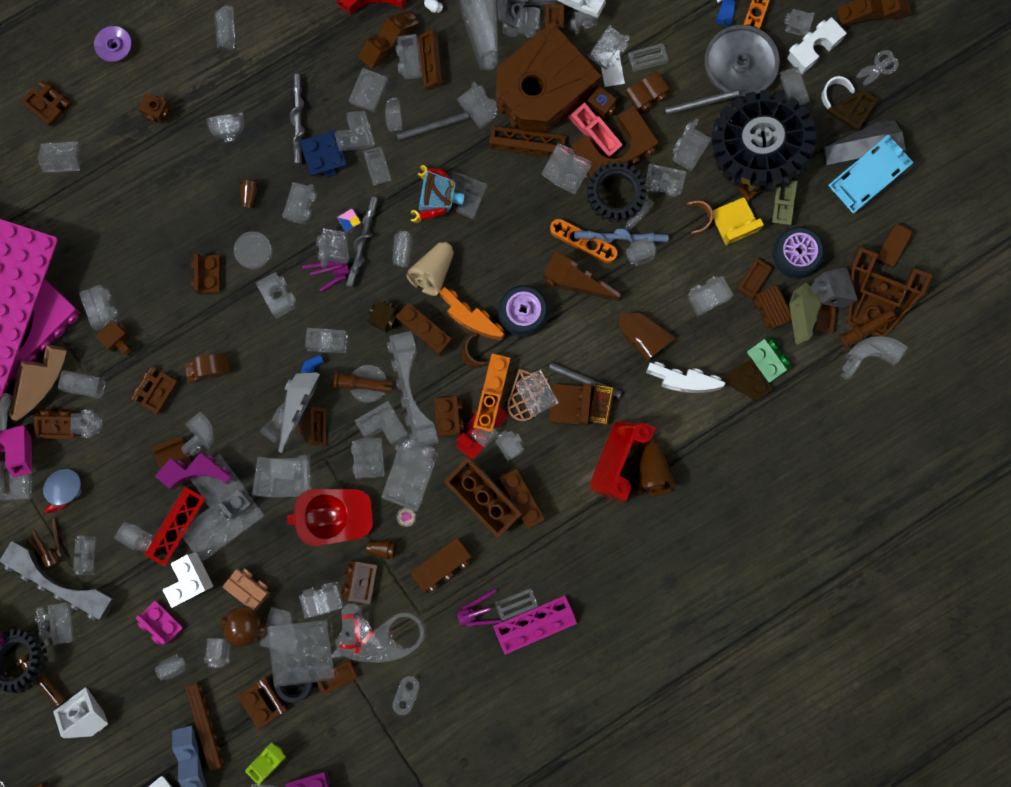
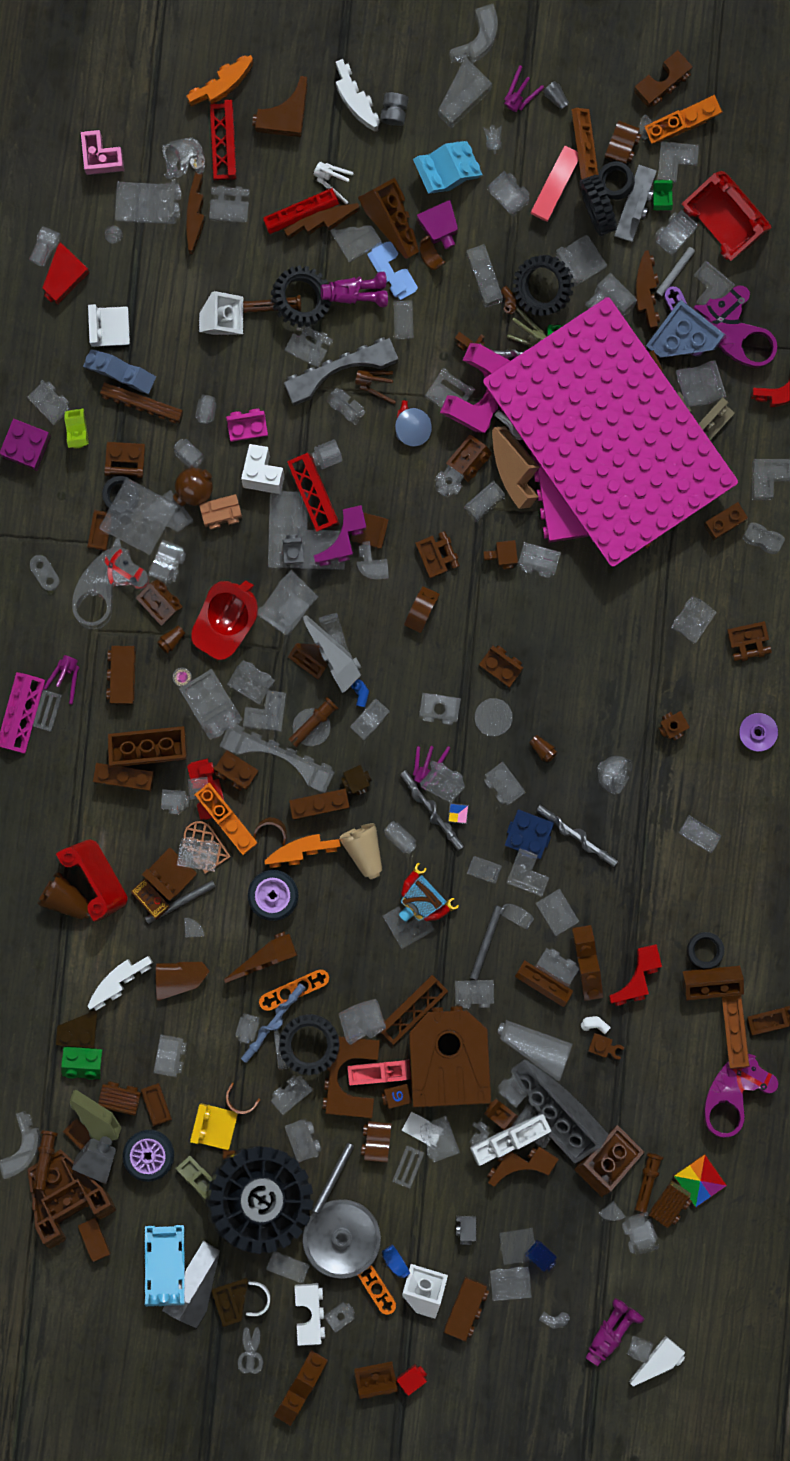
camera: 130 degrees right, 5 degrees up
none -> clear tile [184,918,205,937]

